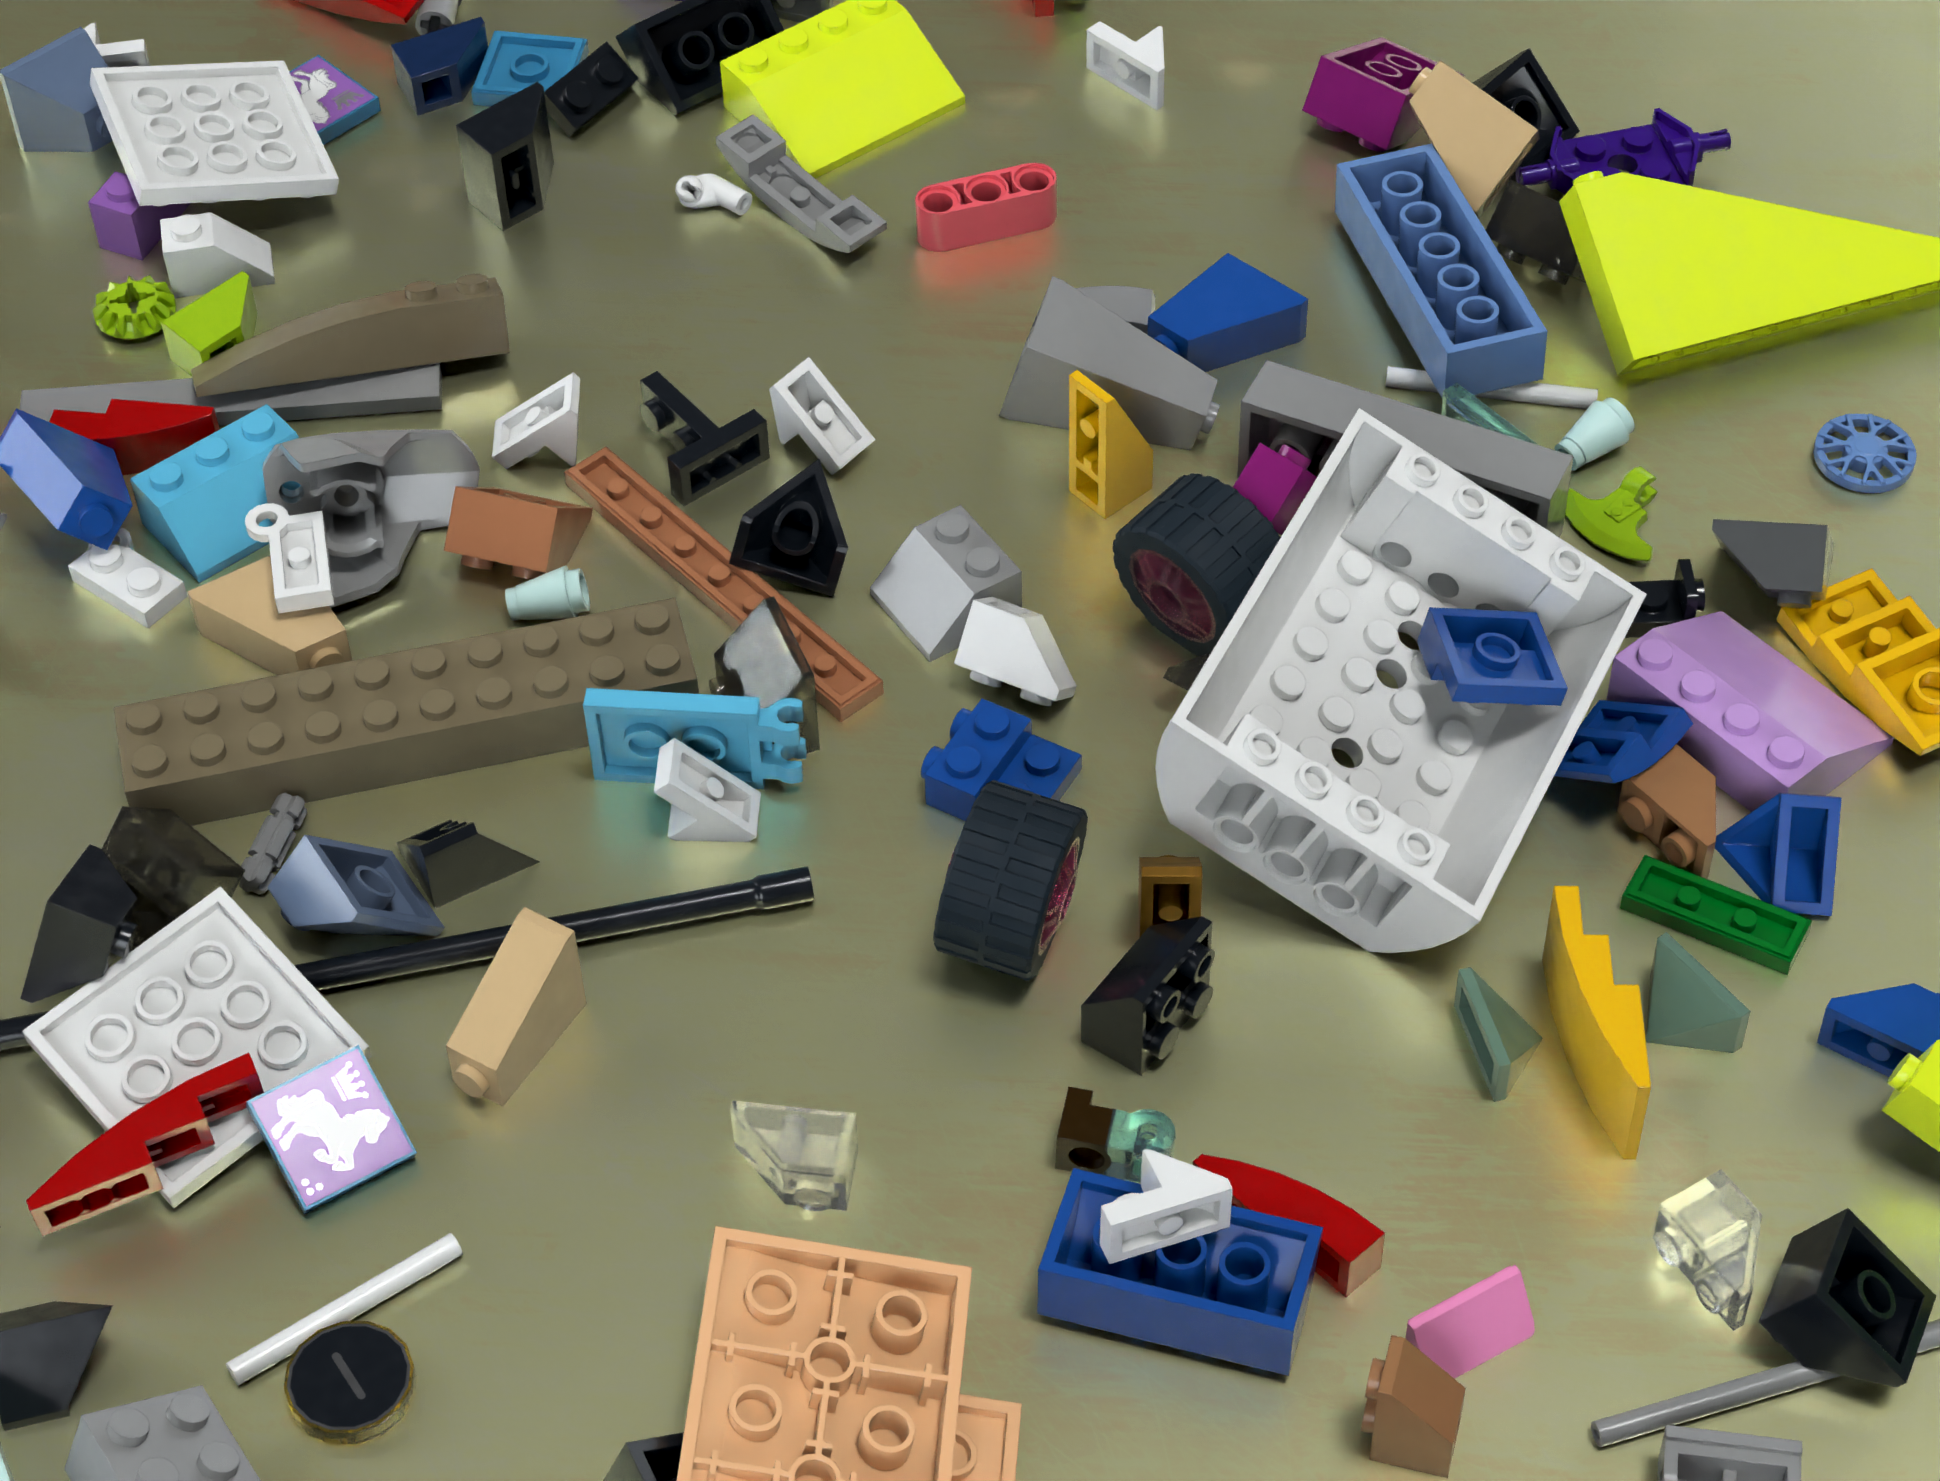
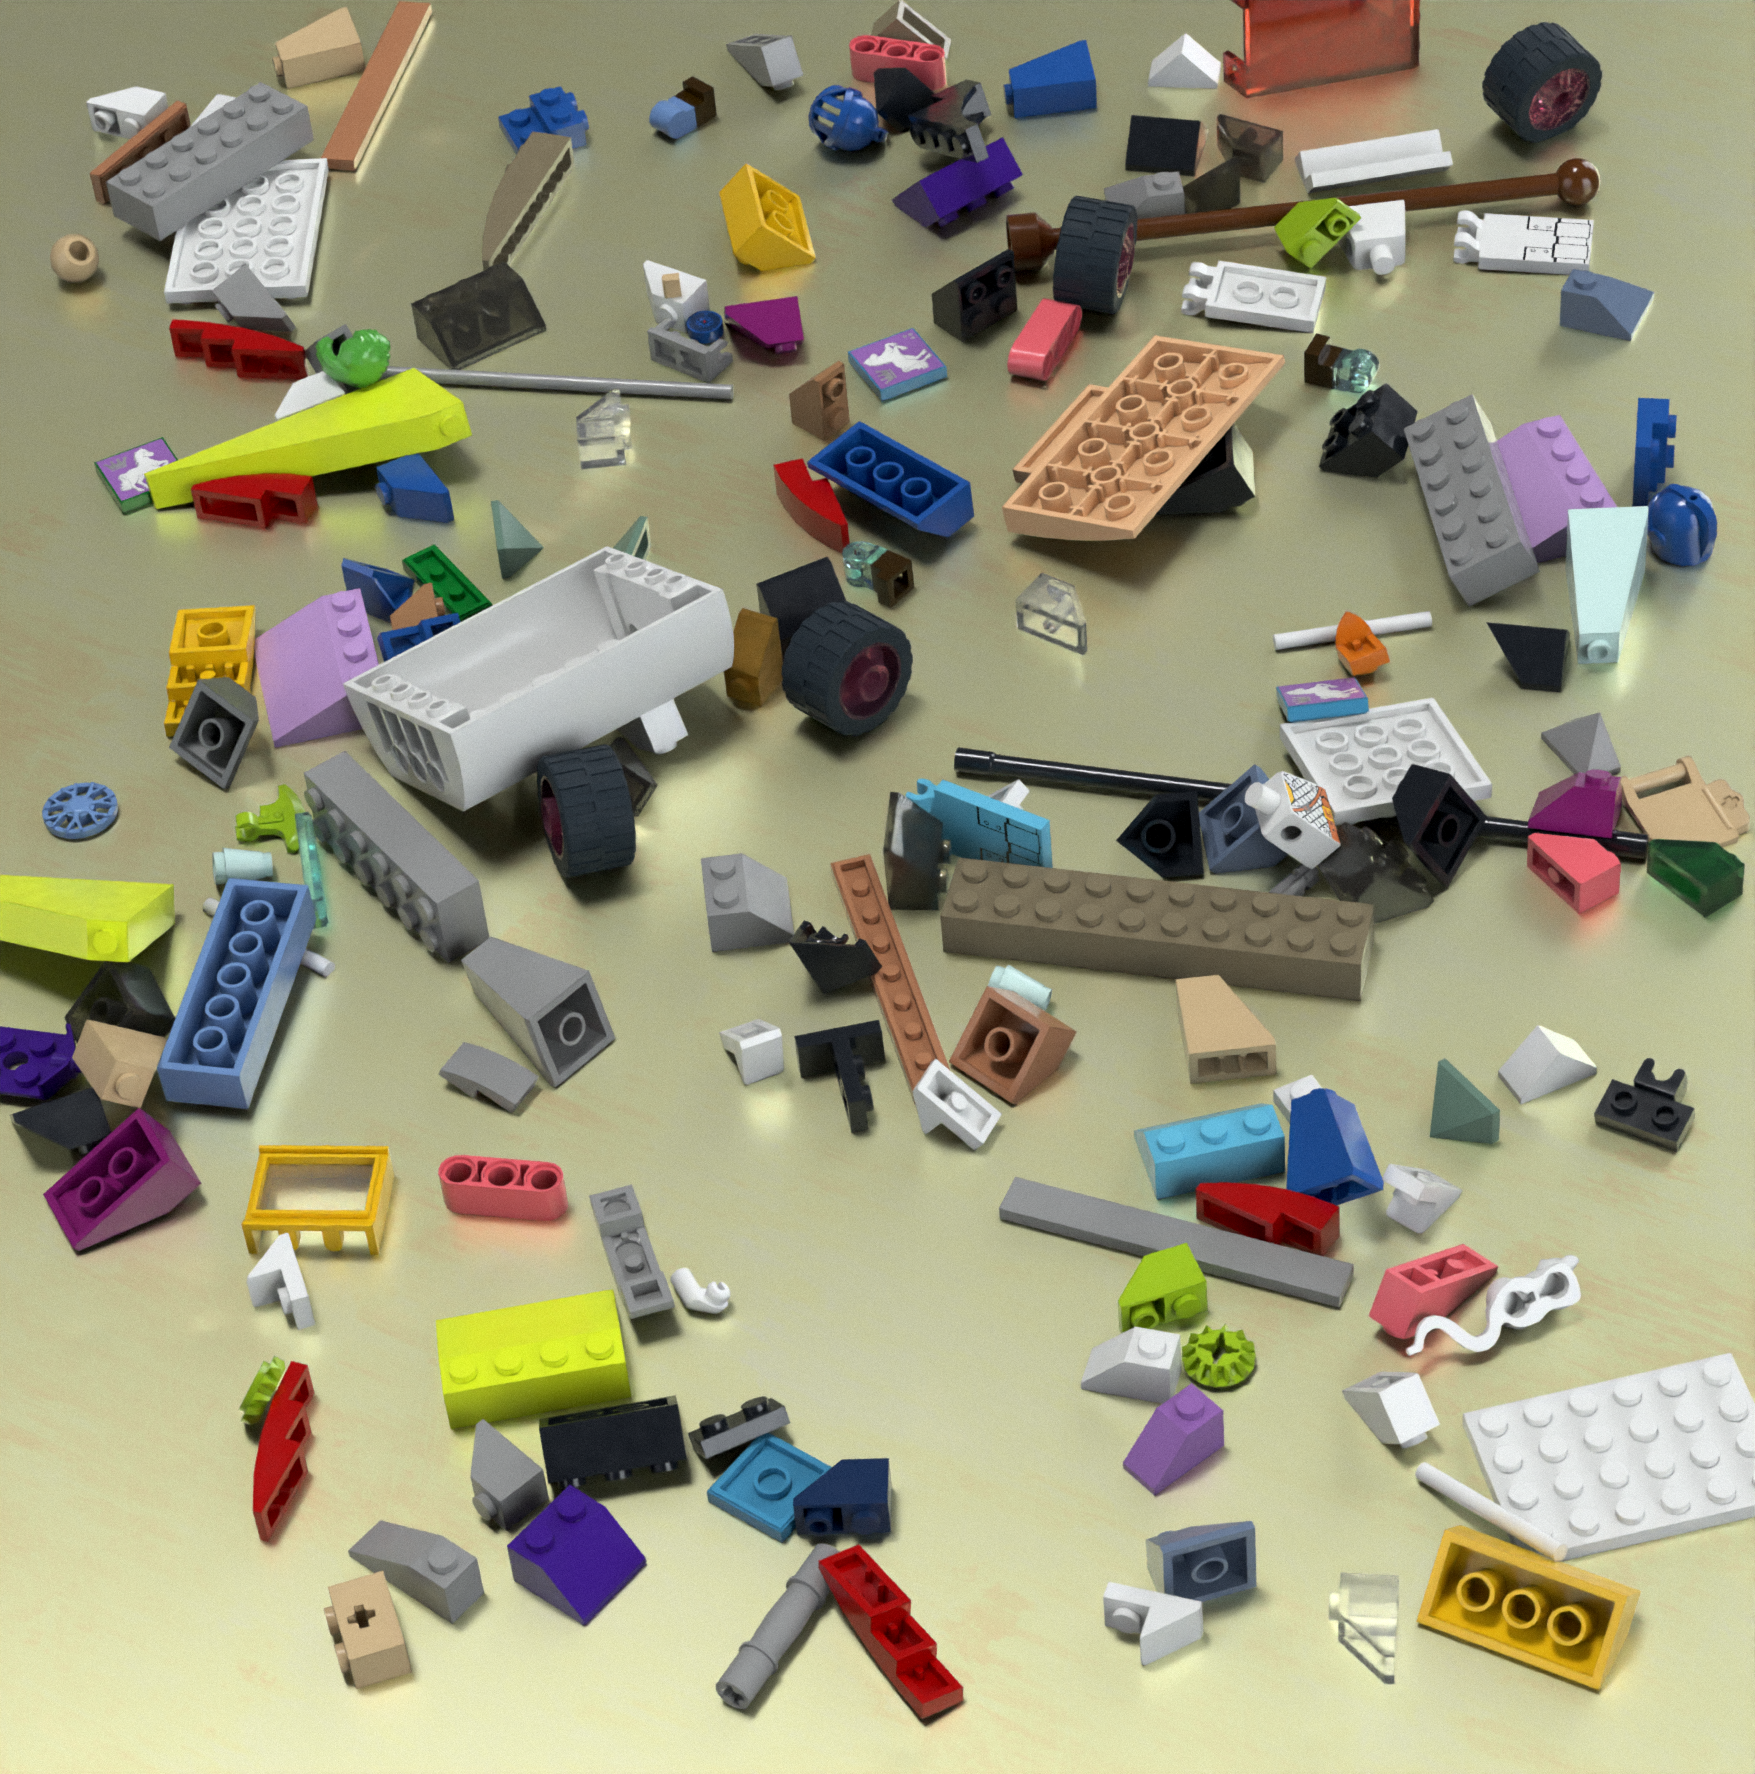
camera: 150 degrees left, 5 degrees down
red slope [26,1052,264,1237] -> none
white plate [90,60,339,206] -> none
dark tan slope [191,274,510,397] -> none
white hinge [245,503,334,614] -> none
light grey piece [262,429,480,608] -> none
black tile [284,1321,417,1444] -> none
tile [289,55,381,145] -> none
tan slope [446,907,587,1106] -> none
black slope [456,82,554,231] -> none
blue plate [921,698,1082,821] -> none
white slope [954,597,1077,706] -> none
yellow slope [1069,370,1153,519] -> none
white slope [1100,1149,1233,1264] -> none
blue slope [1147,253,1308,372] -> none
magenta slope [1233,443,1317,535] -> none
bright pink slope [1405,1265,1535,1379] -> none
blue plate [1417,607,1568,706] -> none
yellow slope [1542,886,1651,1160] -> none
black bracket [1625,559,1705,638] -> none
black slope [1759,1208,1936,1388] -> none
none -> yellow window [241,1145,395,1255]
none -> white torso [1245,771,1341,869]
none -> orange plate [1335,612,1390,676]

